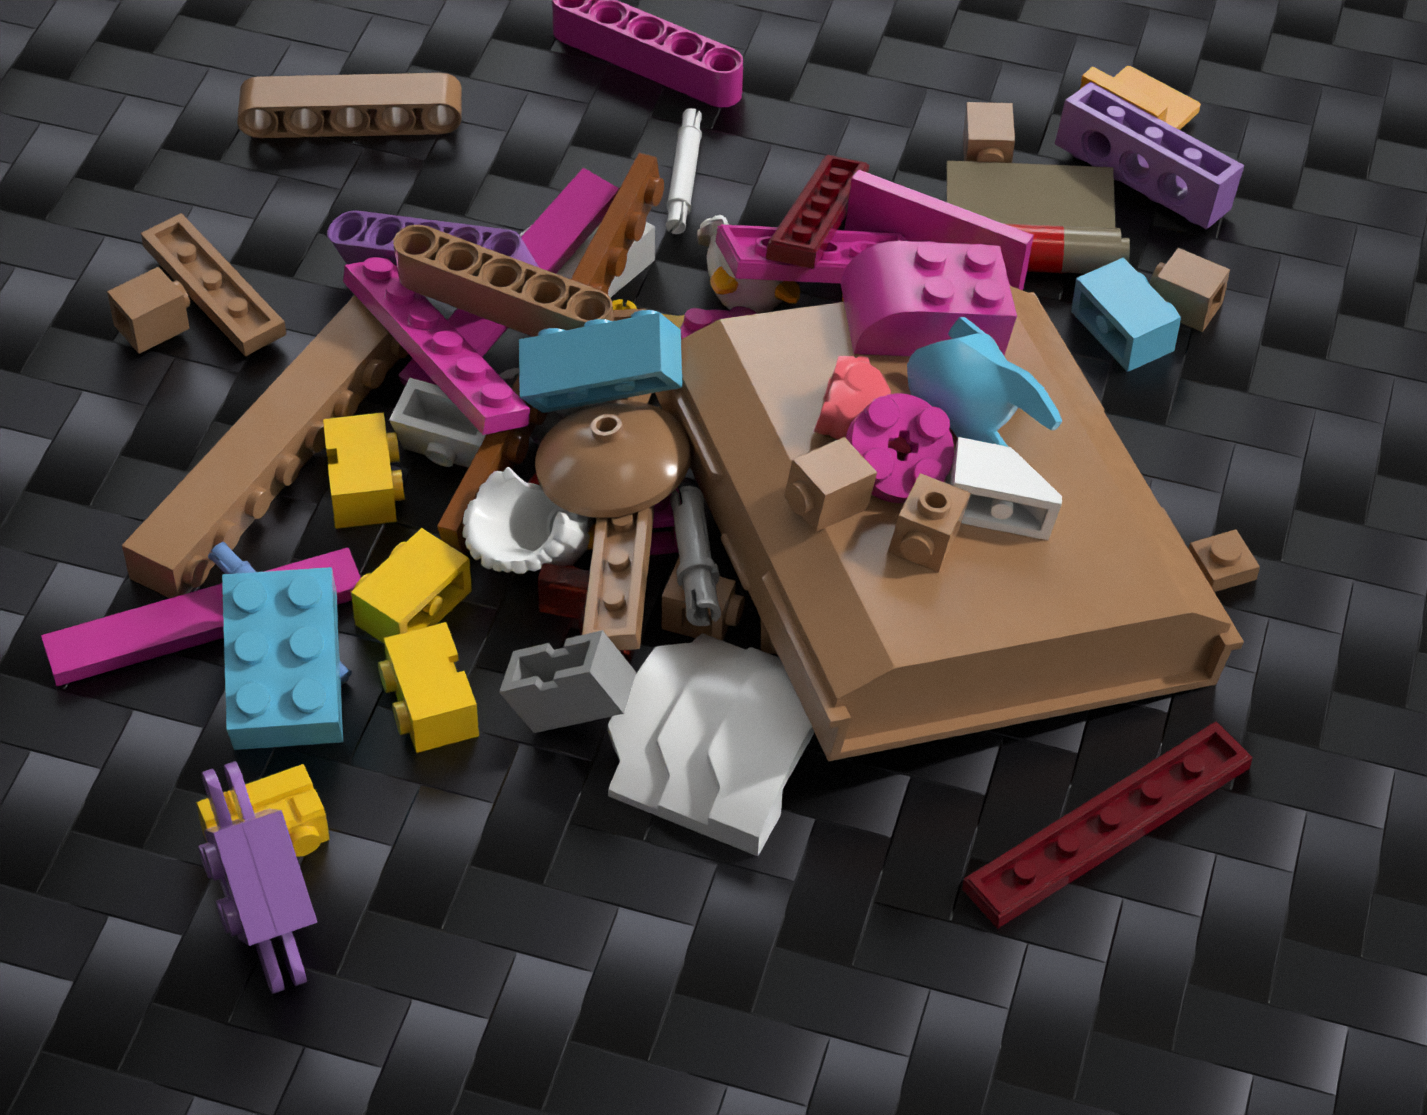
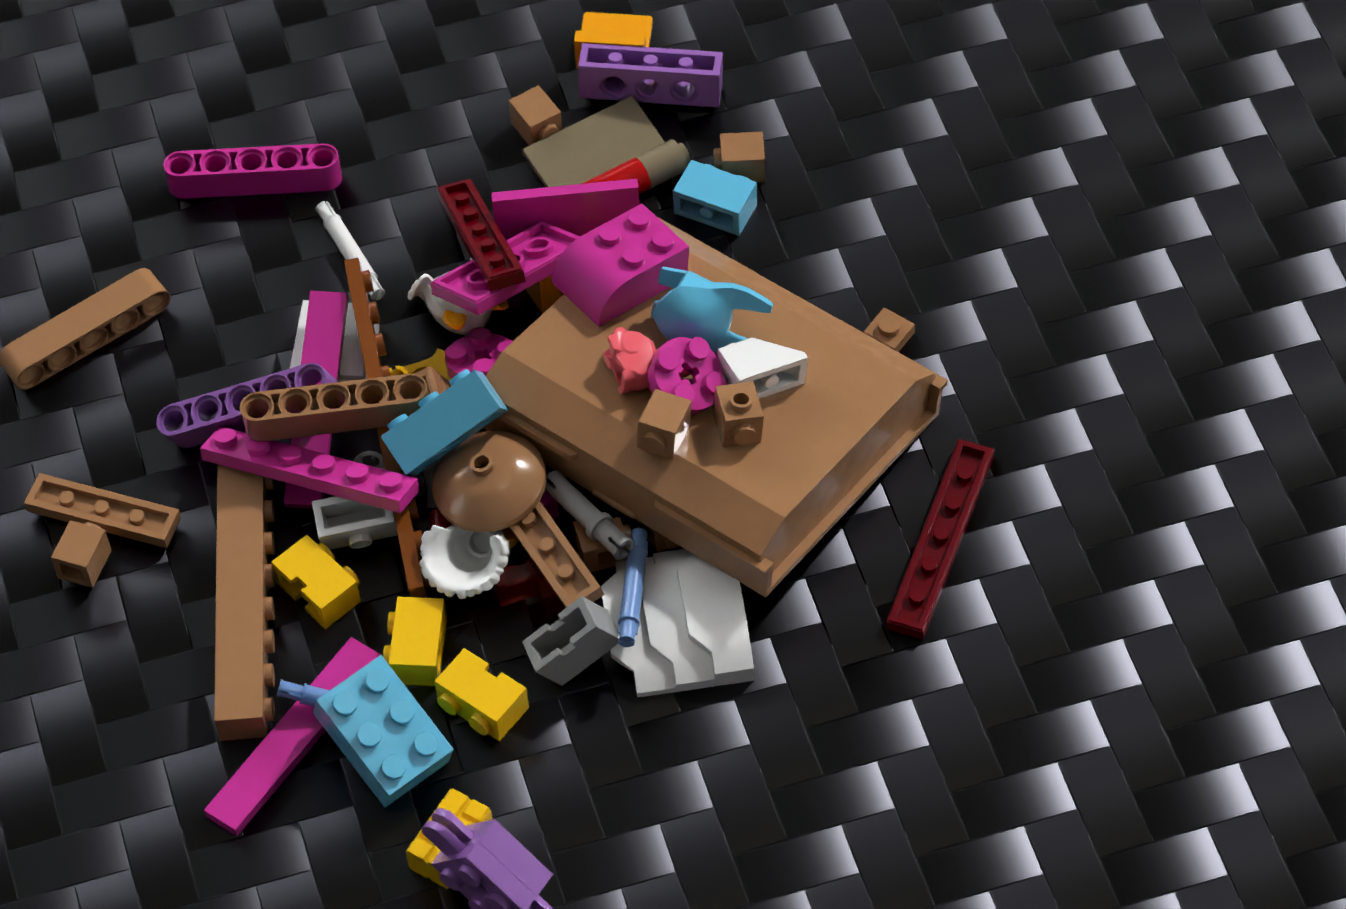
camera: 30 degrees left, 5 degrees up
none -> medium blue piece [618,528,648,647]

